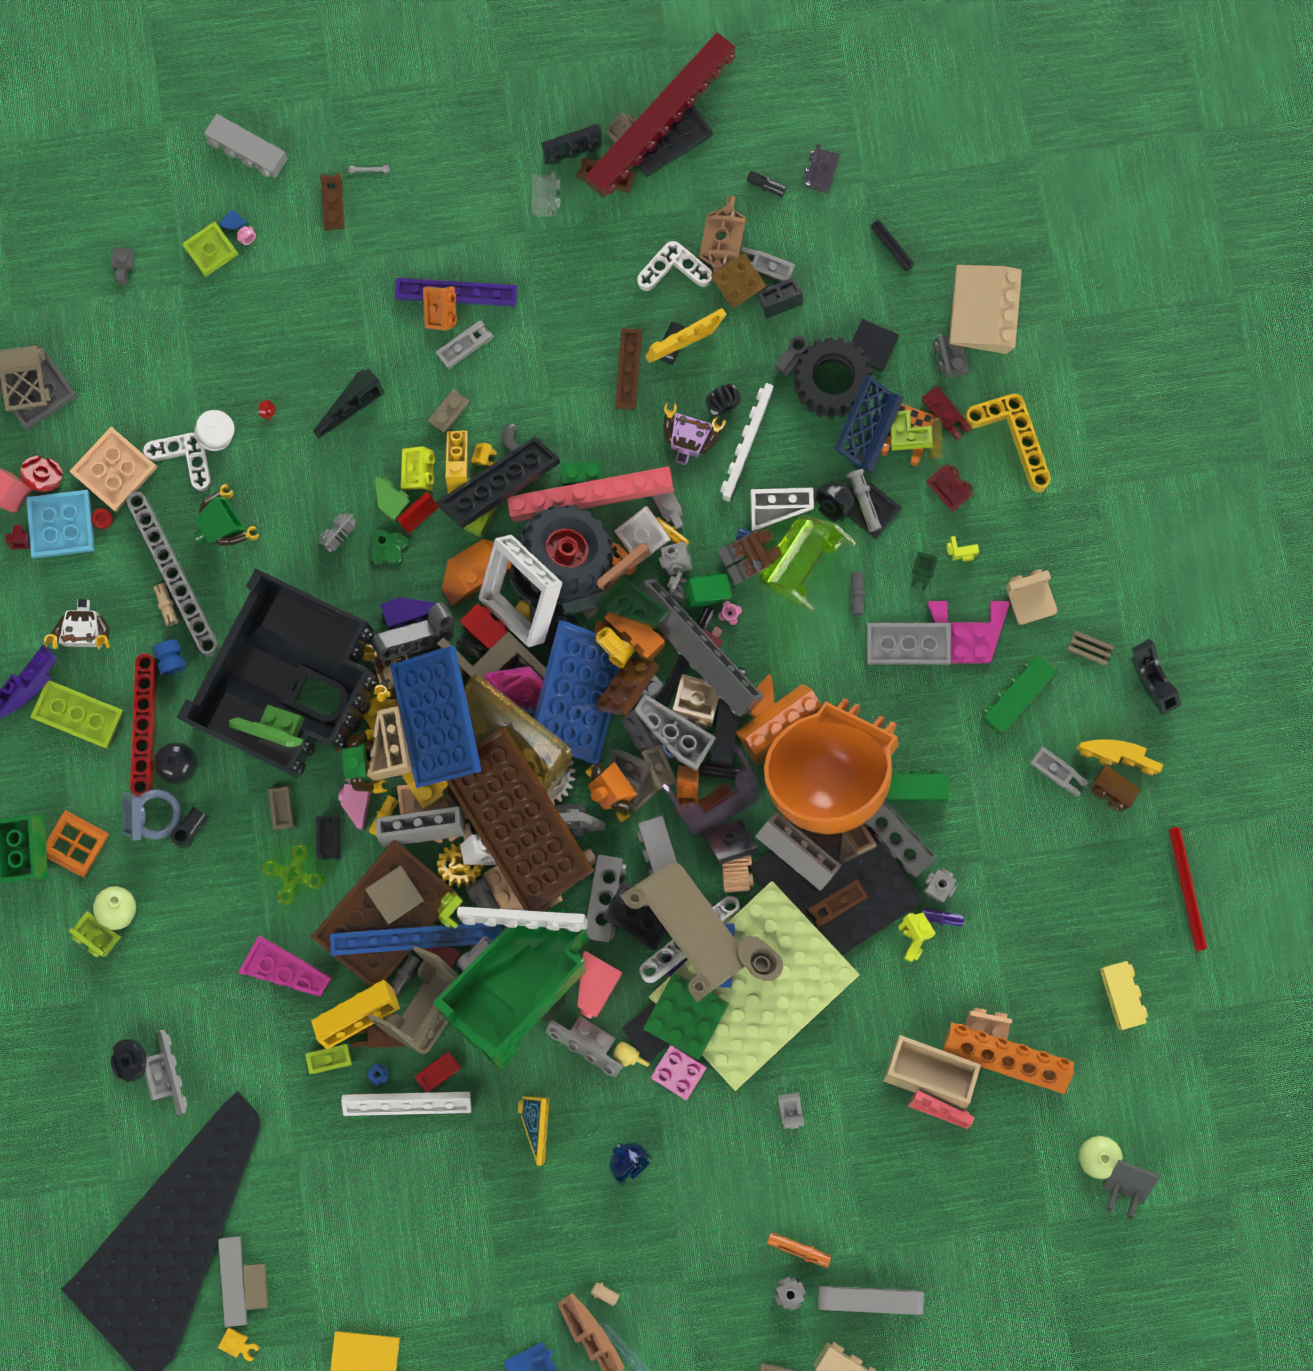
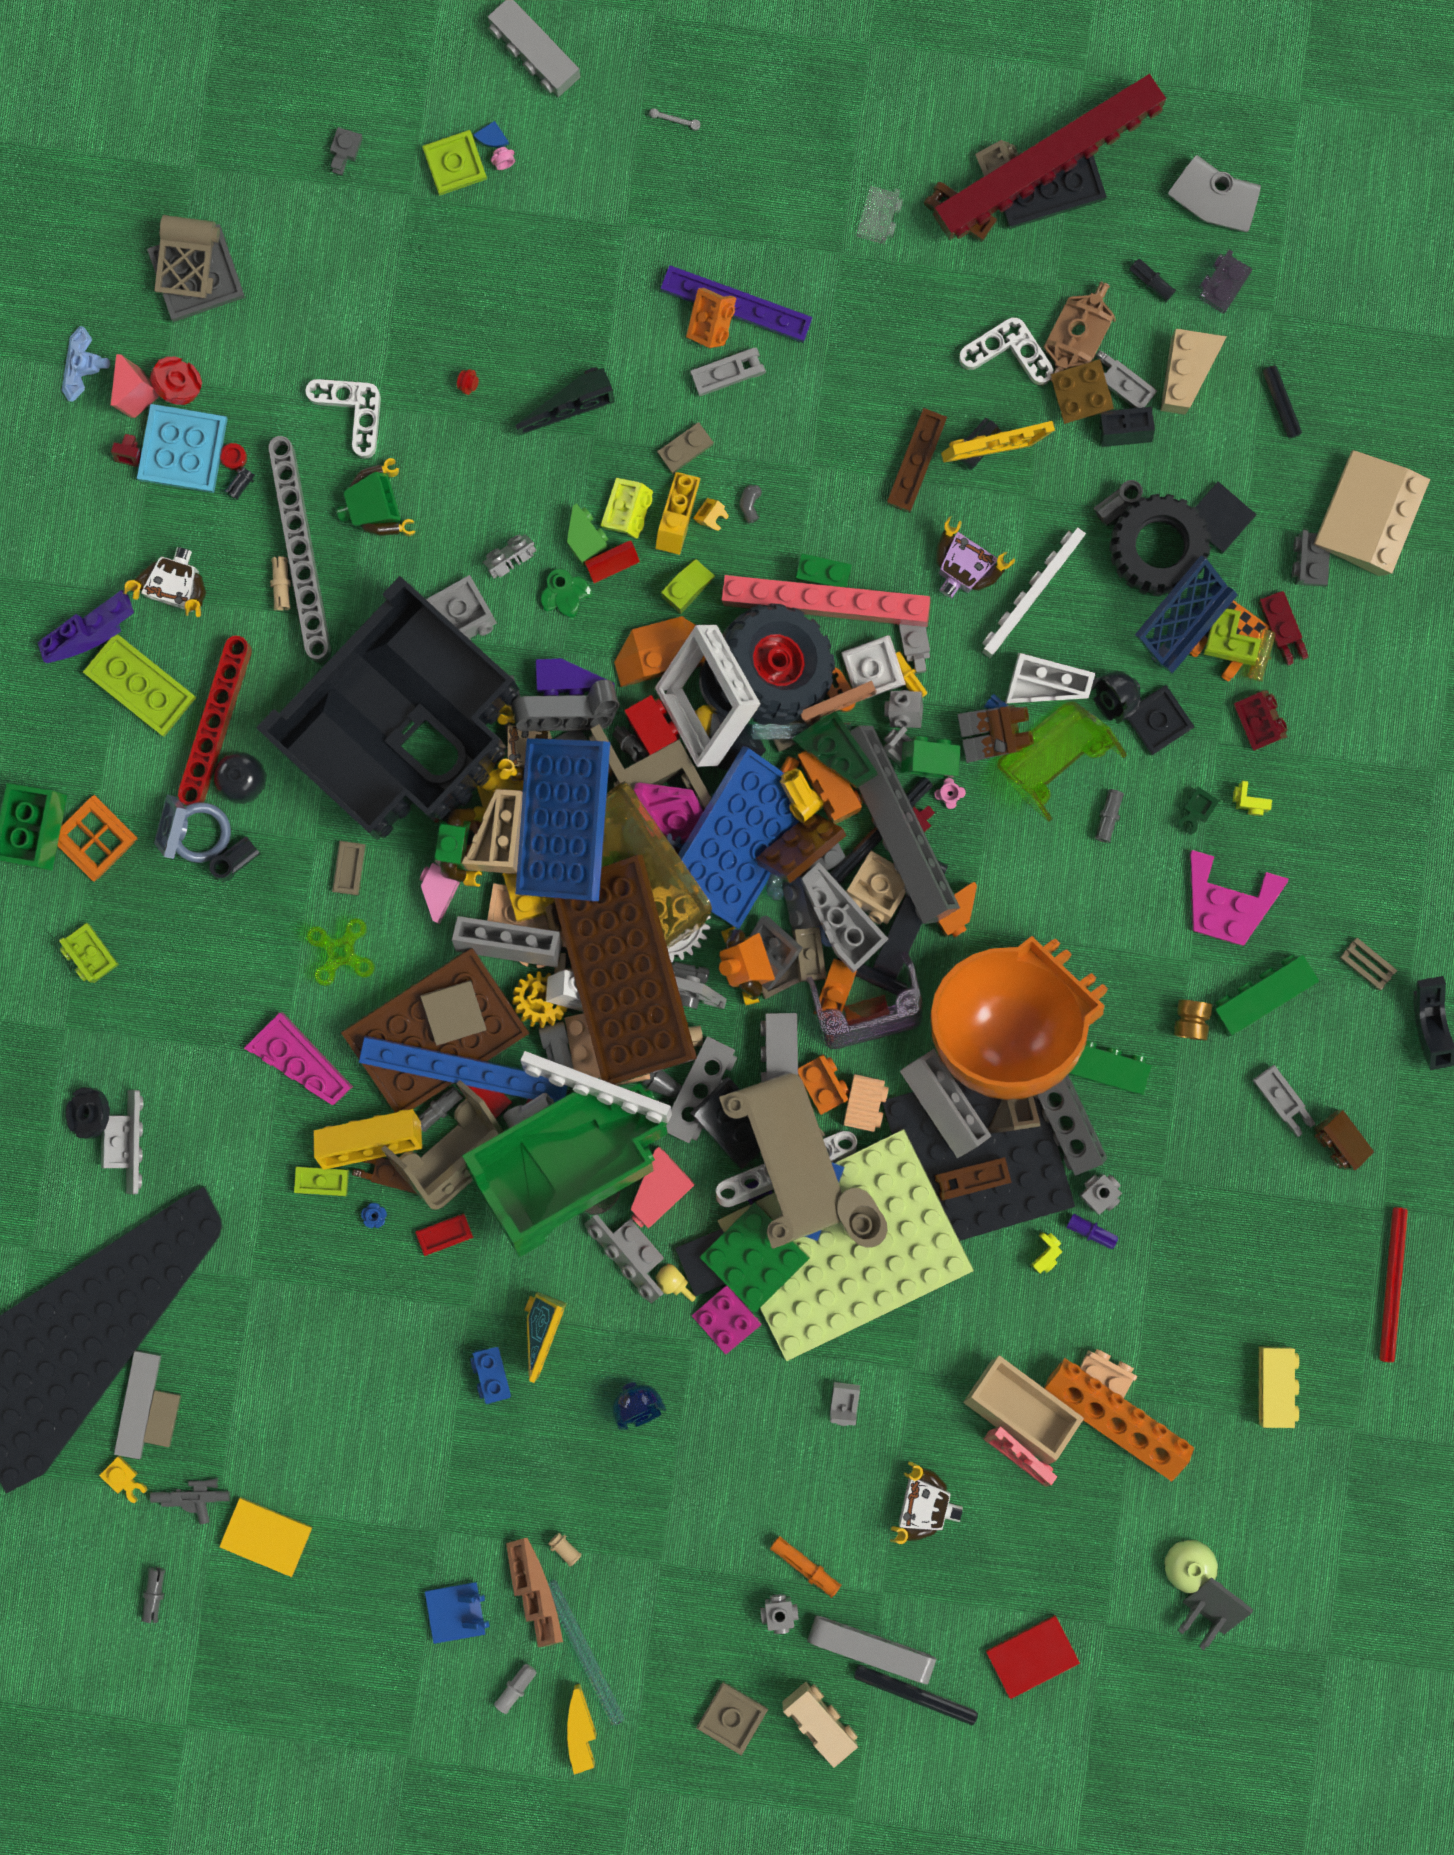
camera: 15 degrees right, 5 degrees up
light nougat plate [69,427,158,512] -> none
yellowish green cylinder [93,886,136,930] -> none
blue wheel [152,639,187,676] -> none
white head [195,410,234,451] -> none
bright green plate [229,705,305,747] -> none
black hinge [316,816,341,860] -> none
reddish brown plate [320,173,345,230] -> none
white plate [341,1092,472,1116] -> none
yellow axle [368,795,399,836] -> none
black plate [437,437,560,529] -> none
lime bracket [437,891,463,929] -> none
black plate [541,124,602,165] -> none
black plate [702,820,758,865] -> none
black gear [706,384,741,416] -> none
orange slope [736,684,822,765] -> none
light grey pin [846,469,882,532] -> none
light grey tile [867,623,951,665] -> none
neon yellow bracket [898,912,936,942] -> none
yellow beam [964,394,1051,492] -> none
tan bracket [1006,569,1057,625] -> none
yellow slope [1076,740,1163,776] -> none
none -> dark grey piece [150,1478,230,1525]
none -> black pin [224,466,255,500]
none -> light grey plate [426,575,497,640]
none -> blue bracket [470,1347,511,1404]
none -> dark grey cone [642,1070,682,1099]
none -> clear light blue arm [766,873,784,900]
none -> orange bracket [798,1054,850,1115]
none -> black axle [854,1665,978,1725]
none -> torso [890,1462,963,1544]
none -> red tile [986,1615,1080,1699]
none -> tan wedge [1160,329,1227,415]
none -> light grey panel [1168,155,1261,232]
none -> pearl gold wheel [1174,999,1212,1041]

